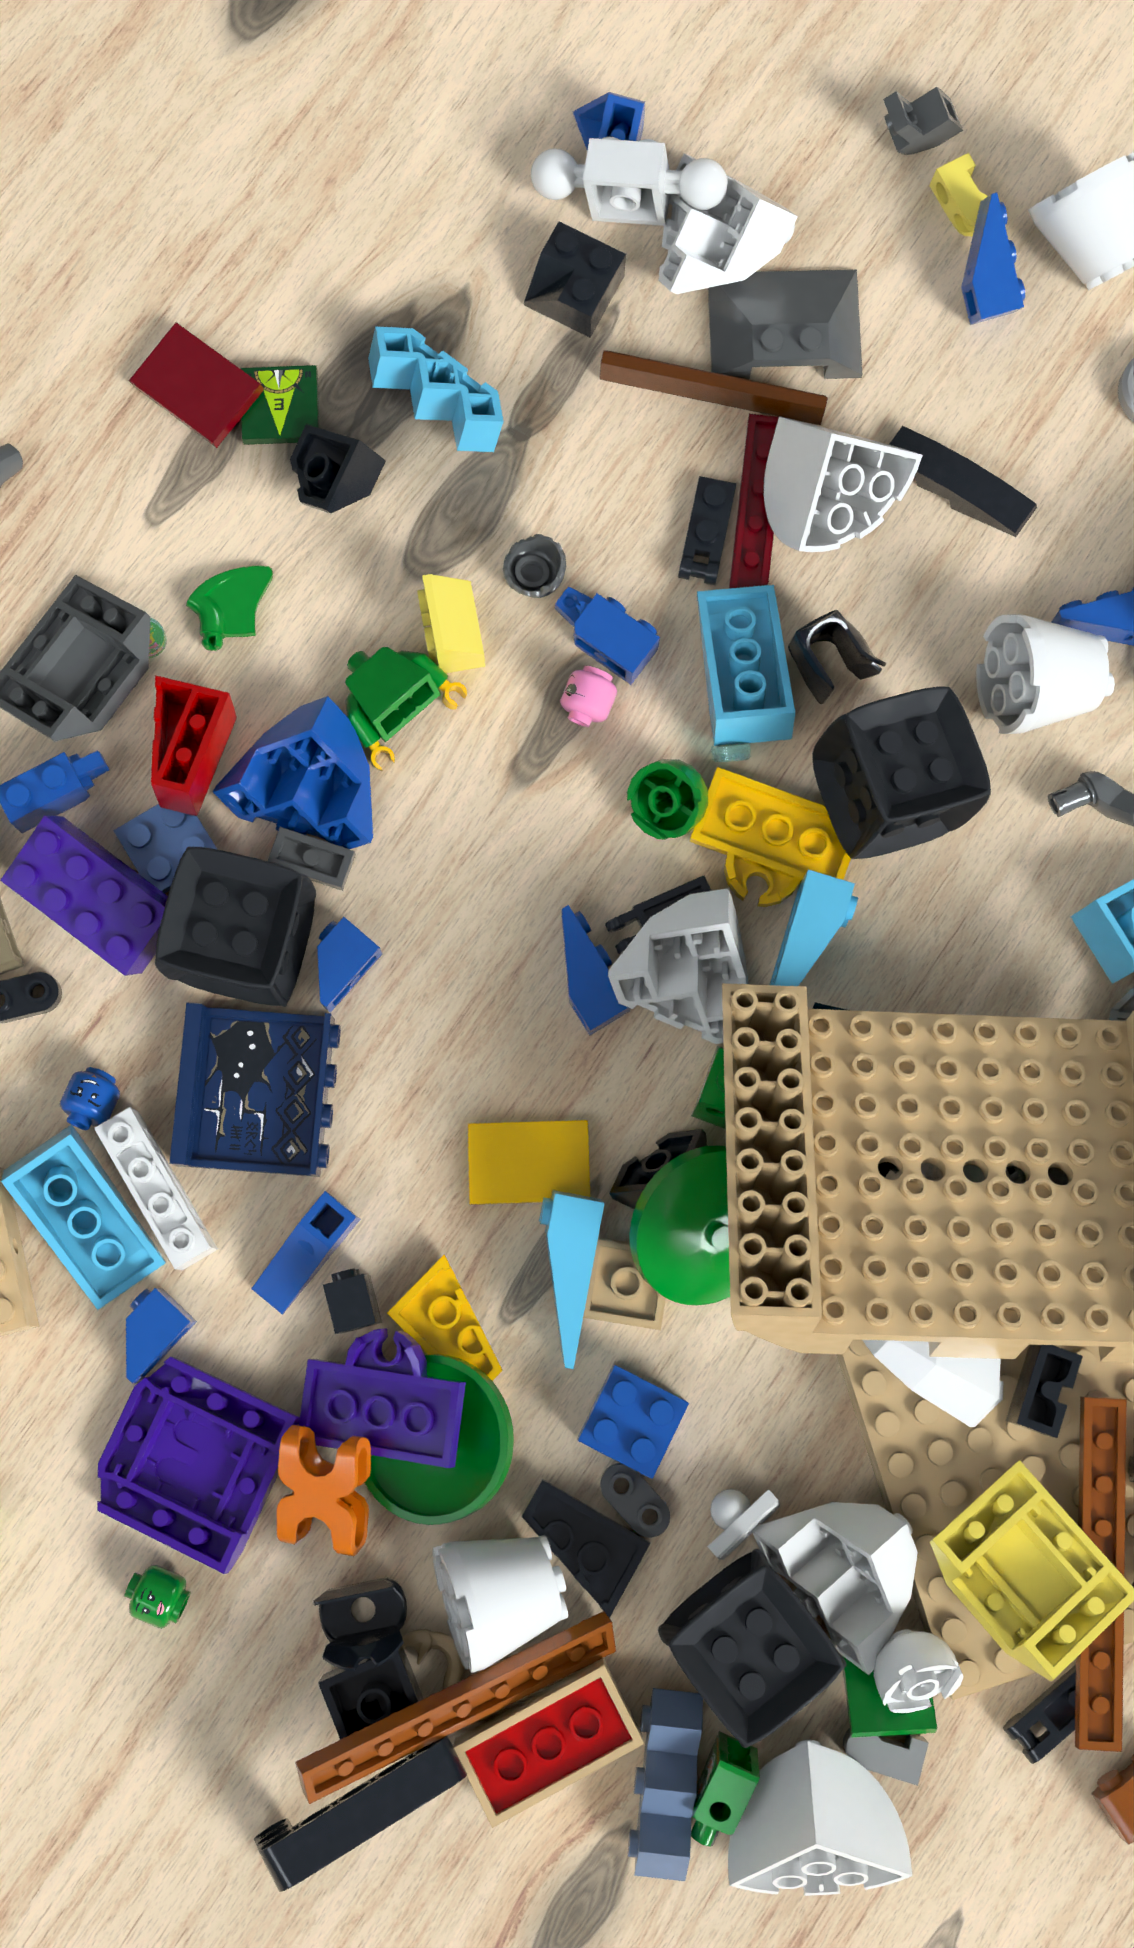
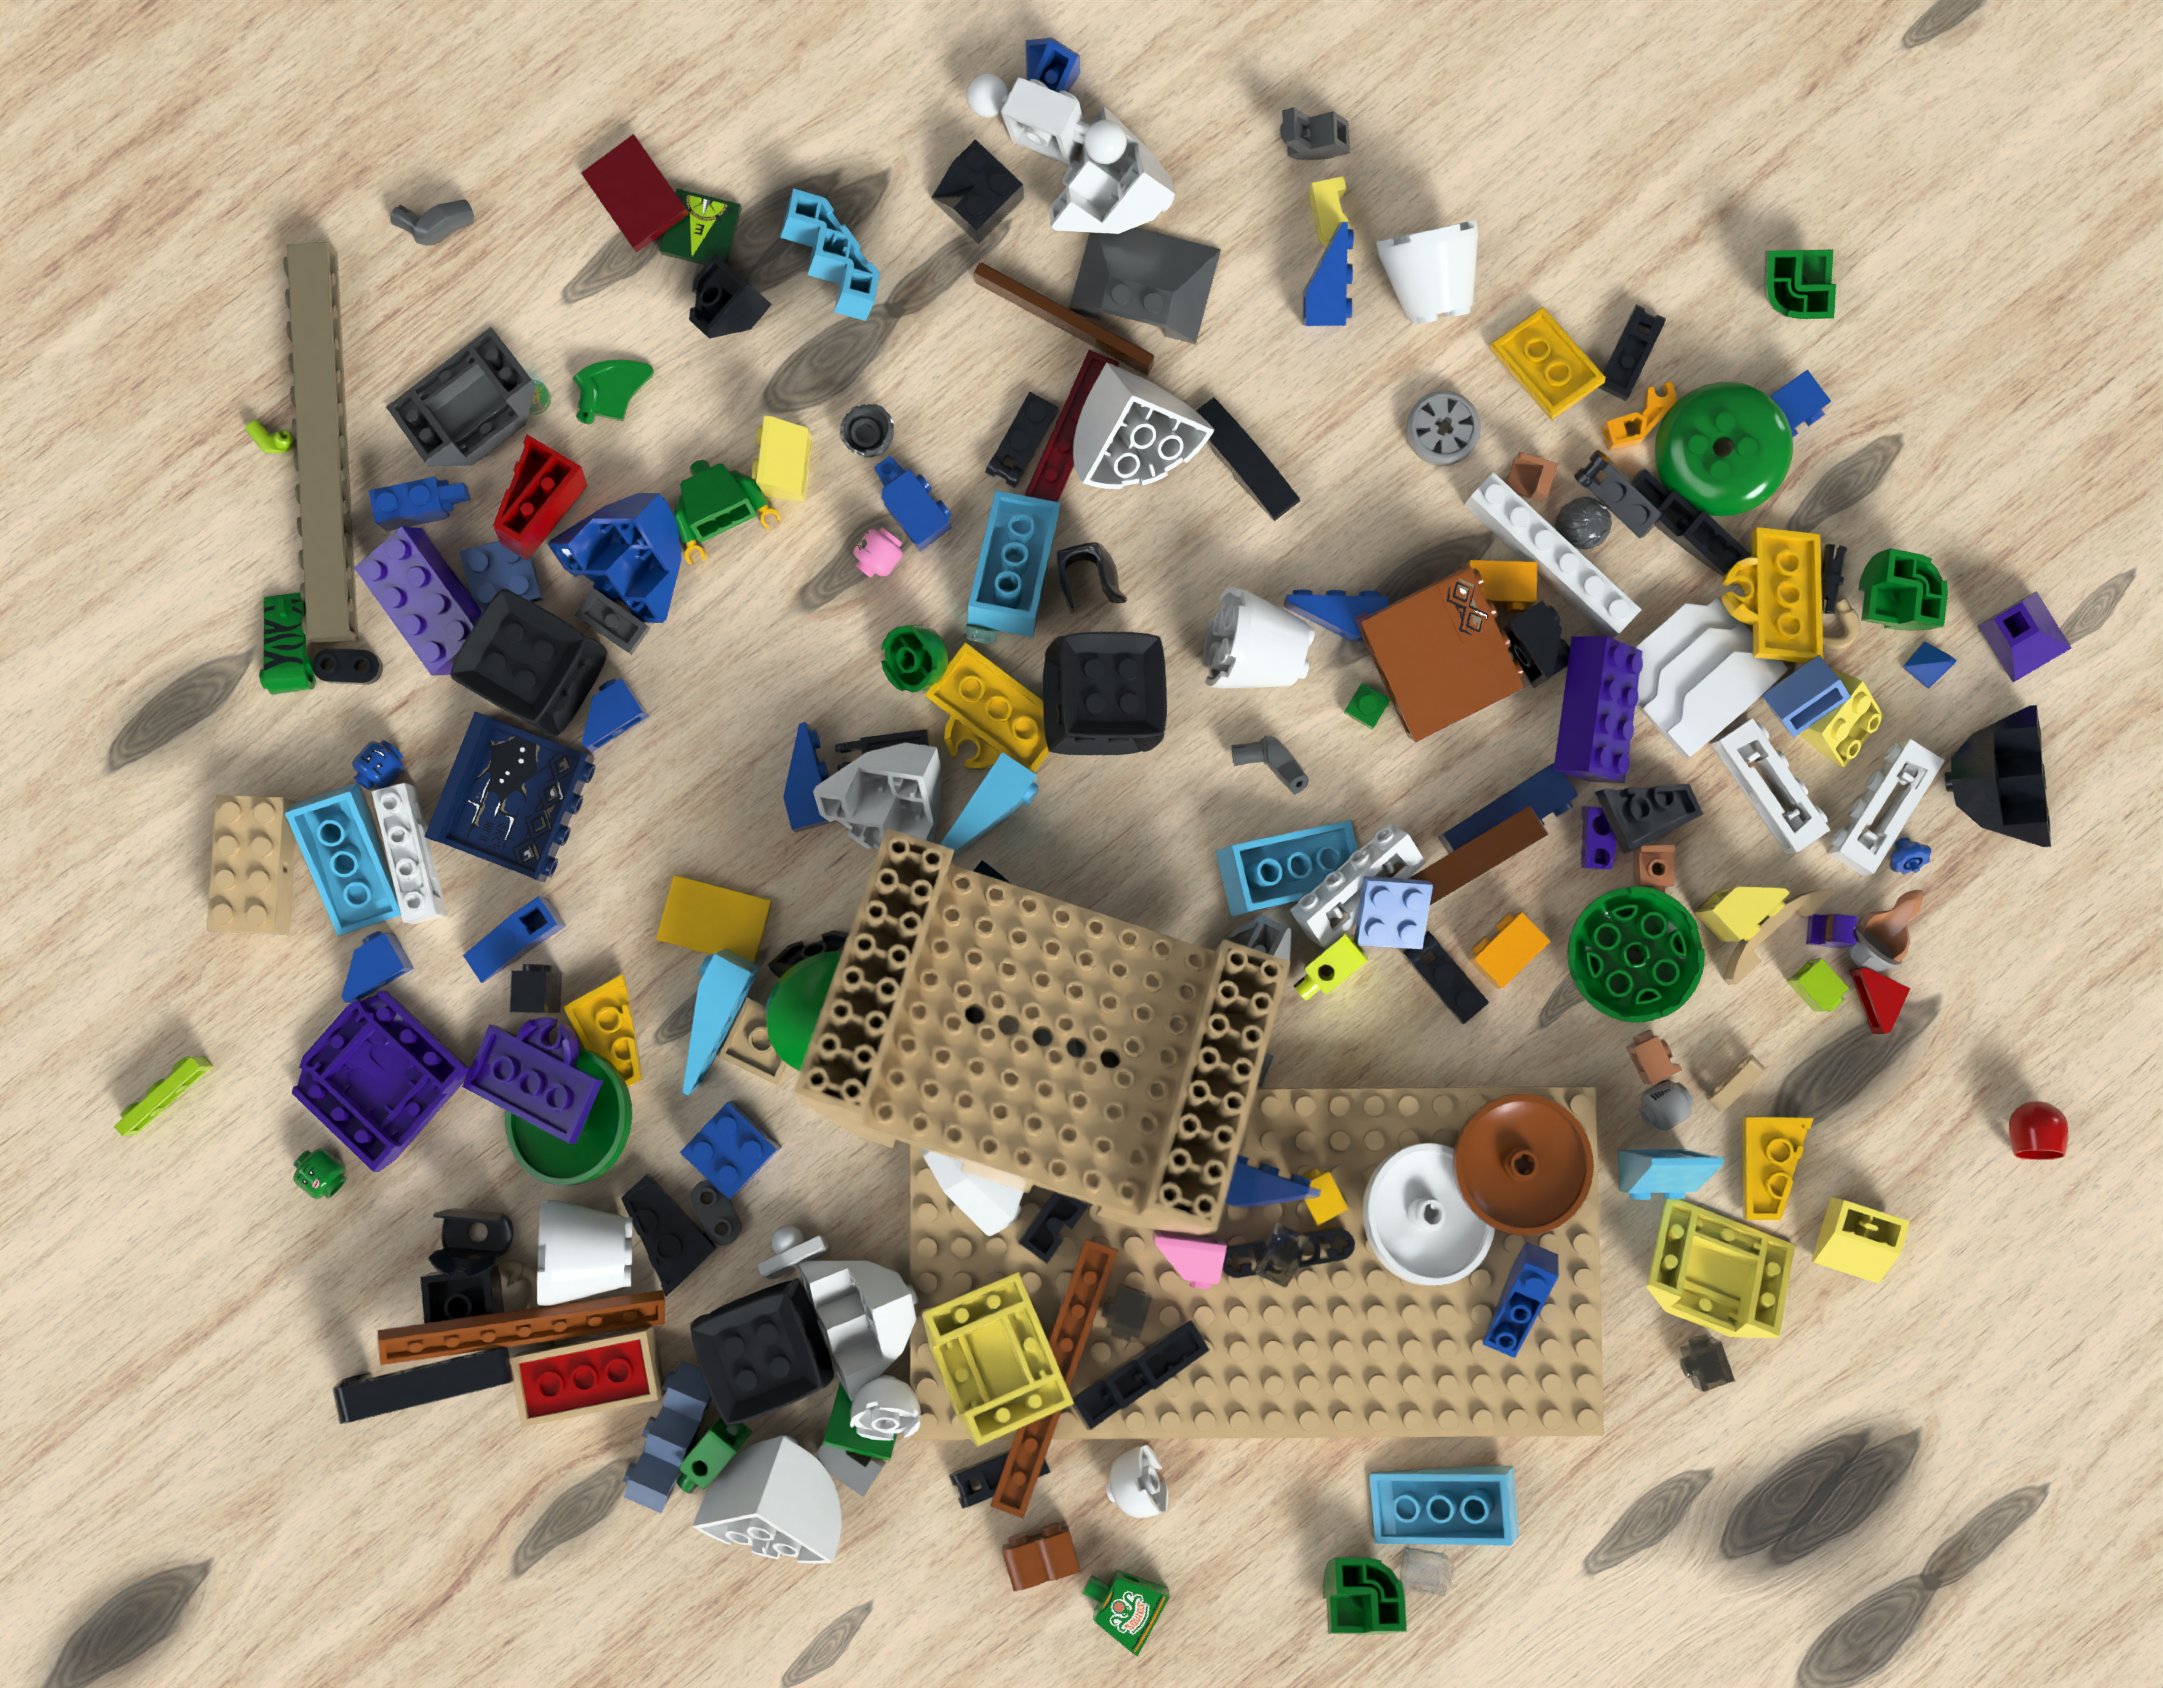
camera: 20 degrees right, 5 degrees up
orange piece [277,1425,371,1557] -> none

